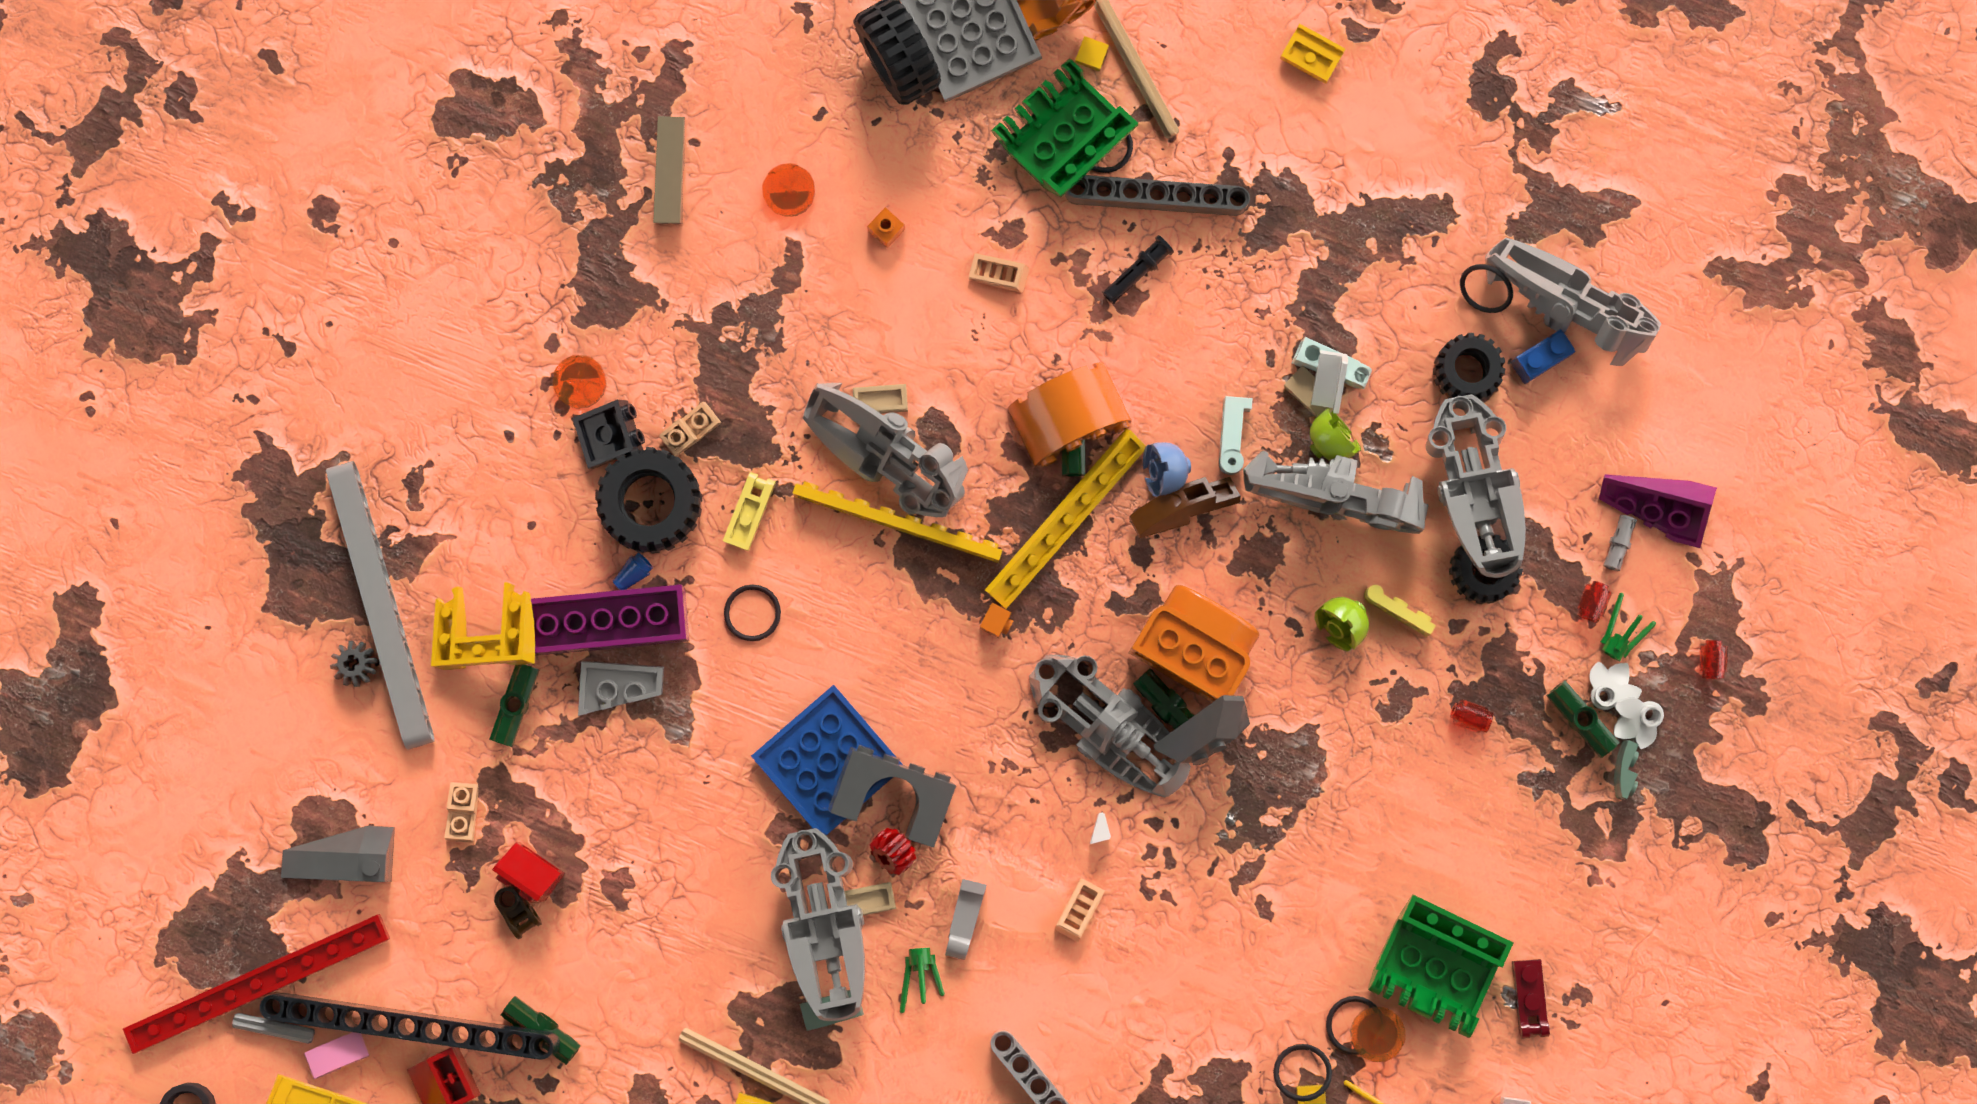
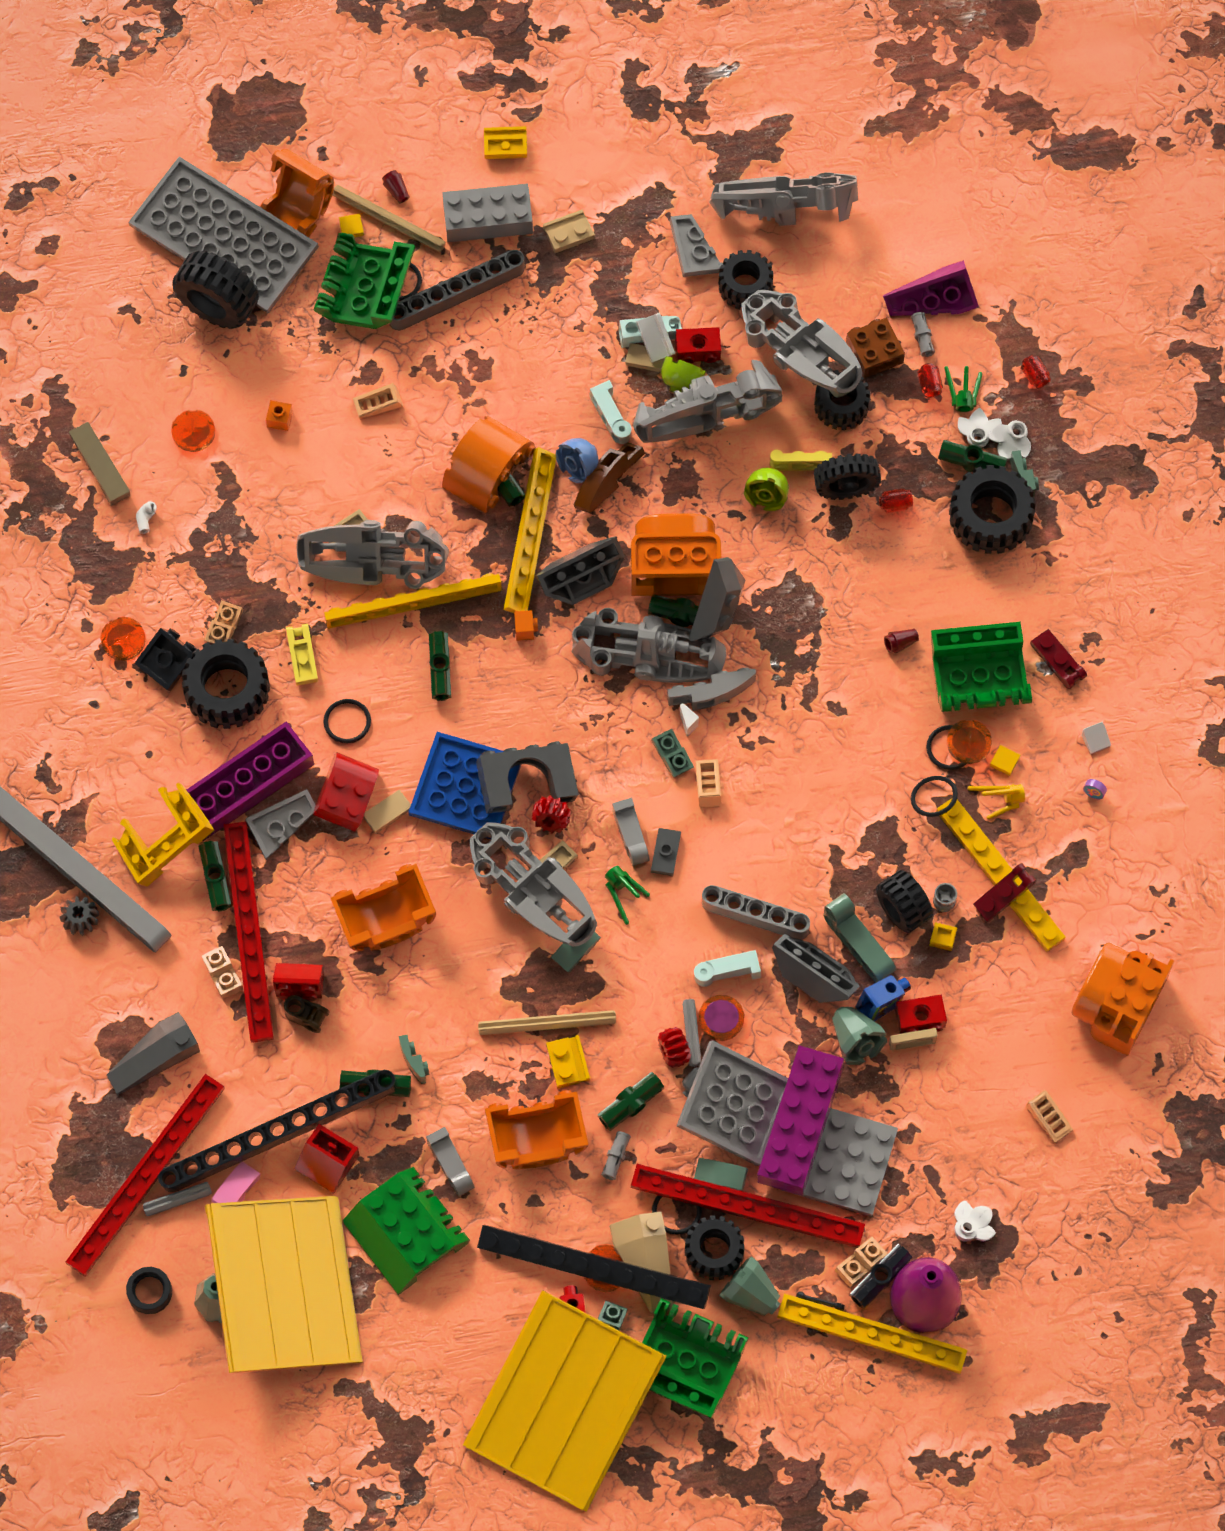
camera: 30 degrees left, 15 degrees down
blue cone [612,552,653,590] -> none
black pin [1102,235,1174,305] -> none
black tyre [1460,264,1513,313] -> none
blue brick [1510,329,1576,384] -> none
none -> white arm [136,501,157,534]
none -> red plate [224,821,274,1043]
none -> red brick [313,752,379,832]
none -> orange cylinder [331,864,436,952]
none -> tan tile [363,789,411,834]
none -> dark red cone [382,170,410,204]
none -> sand green slope [399,1034,430,1084]
none -> dark green piece [428,631,451,701]
none -> light grey brick [442,183,533,242]
none -> dark grey wedge [536,536,625,605]
none -> tan plate [543,209,595,253]
none -> sand green slope [651,729,694,777]
none -> dark grey plate [651,828,681,876]
none -> light grey slope [667,668,756,711]
none -> light grey wing [669,214,723,277]
none -> red brick [676,327,721,364]
none -> black wheel [814,453,881,500]
none -> dark orange brick [846,317,905,379]
none -> dark red cone [884,628,919,653]
none -> black tyre [949,465,1036,554]
none -> yellow tile [990,745,1020,776]

